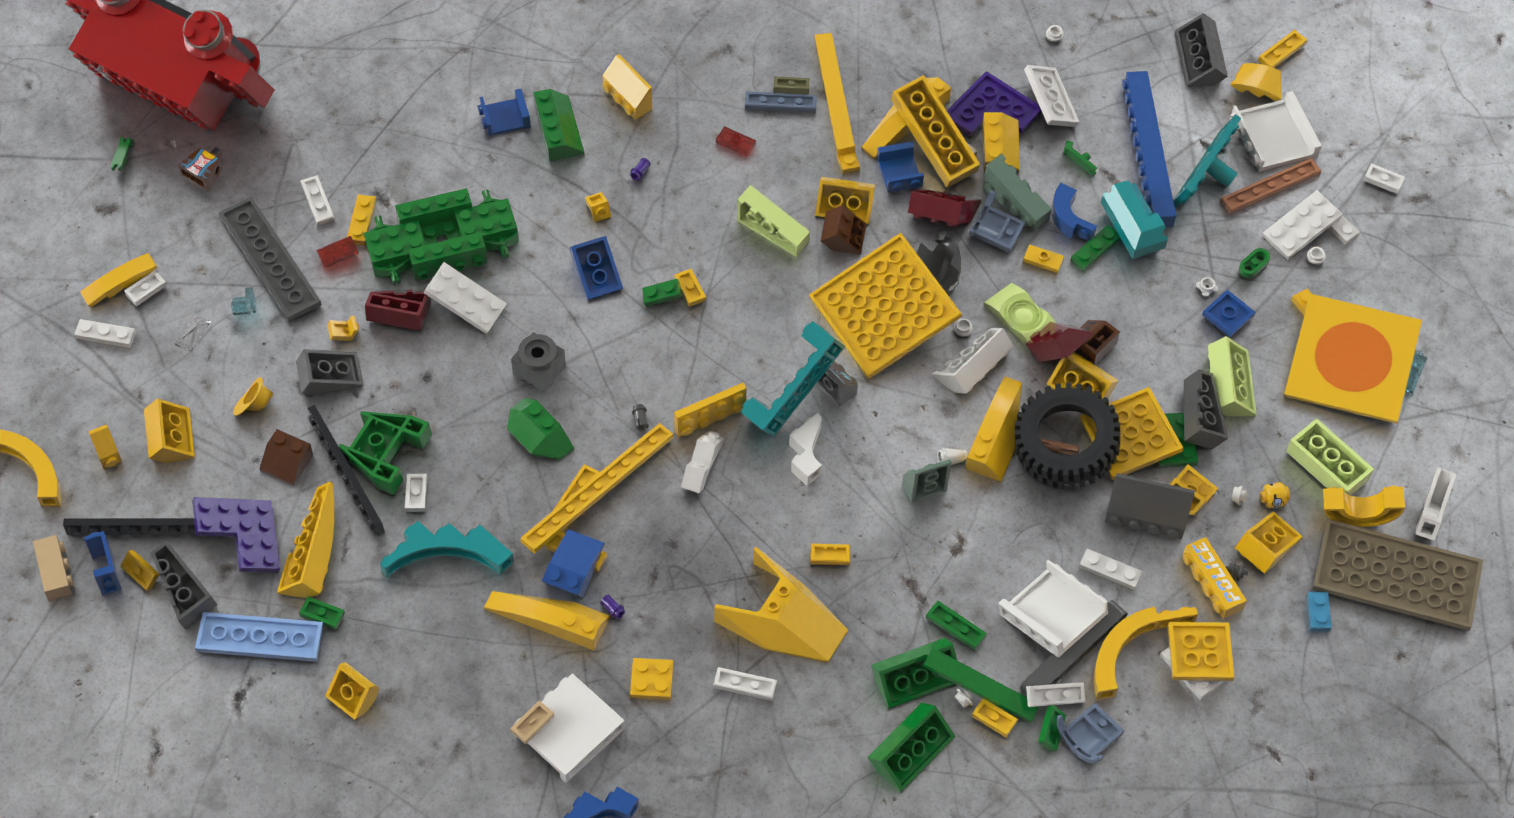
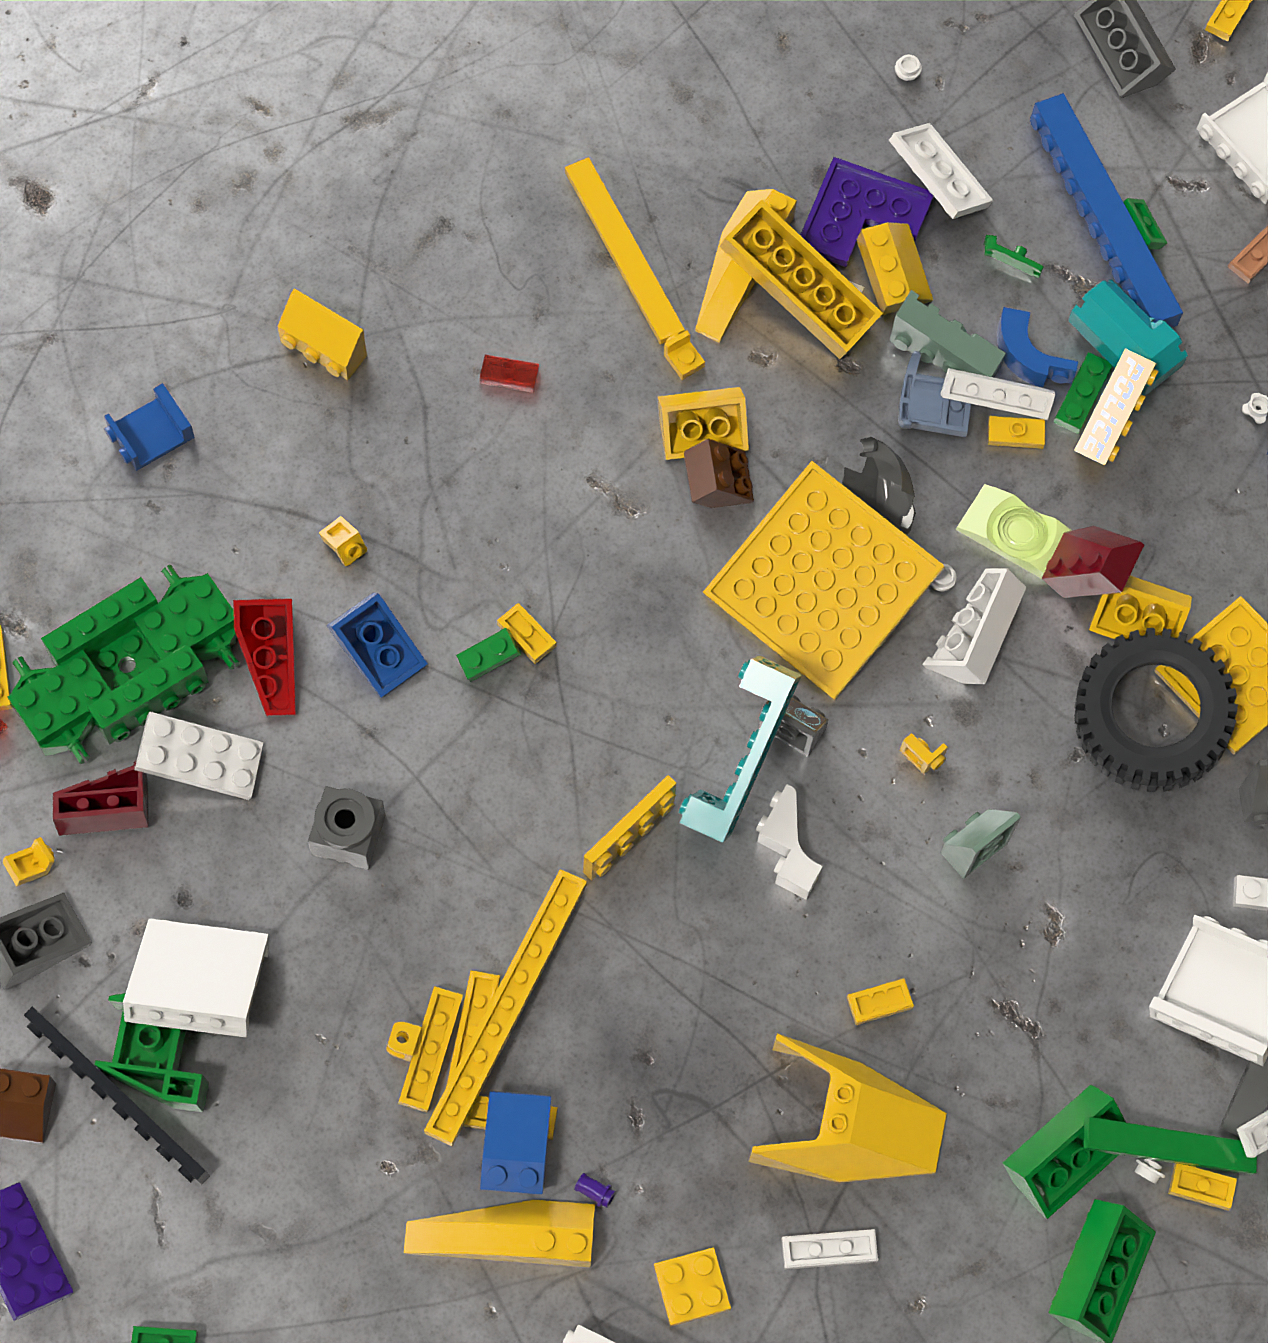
camera: 20 degrees left, 10 degrees up
yellow wedge [277,482,334,599] -> none
teal arch [380,521,514,577] -> none
white plate [405,474,427,512] -> none
green wedge [507,398,574,460] -> none
green slope [533,89,584,161] -> none
dark purple pin [630,158,651,181] -> none
dark grey pin [632,404,649,430] -> none
white arch [681,431,724,493] -> none
yellowish green wedge [737,185,810,257] -> none
sand blue tile [745,91,817,113] -> none
olive plate [773,76,810,95] -> none
blue panel [877,141,924,193] -> none
dark red wedge [908,189,982,227] -> none
green plate [926,600,987,651] -> none
white cone [937,448,967,465] -> none
yellow wedge [965,376,1022,482] -> none
nougat axle [1042,438,1079,455] -> none
reddish brown slope [1074,320,1120,365] -> none
teal plate [1173,114,1241,208] -> none
yellow slope [1231,63,1282,102] -> none
none -> white panel [123,919,269,1038]
none -> red wedge [233,599,296,716]
none -> yellow plate [386,986,463,1113]
none -> yellow bracket [899,733,948,774]
none -> white plate [941,368,1056,420]
none -> brick [1074,349,1159,465]
none -> green plate [1123,198,1167,250]

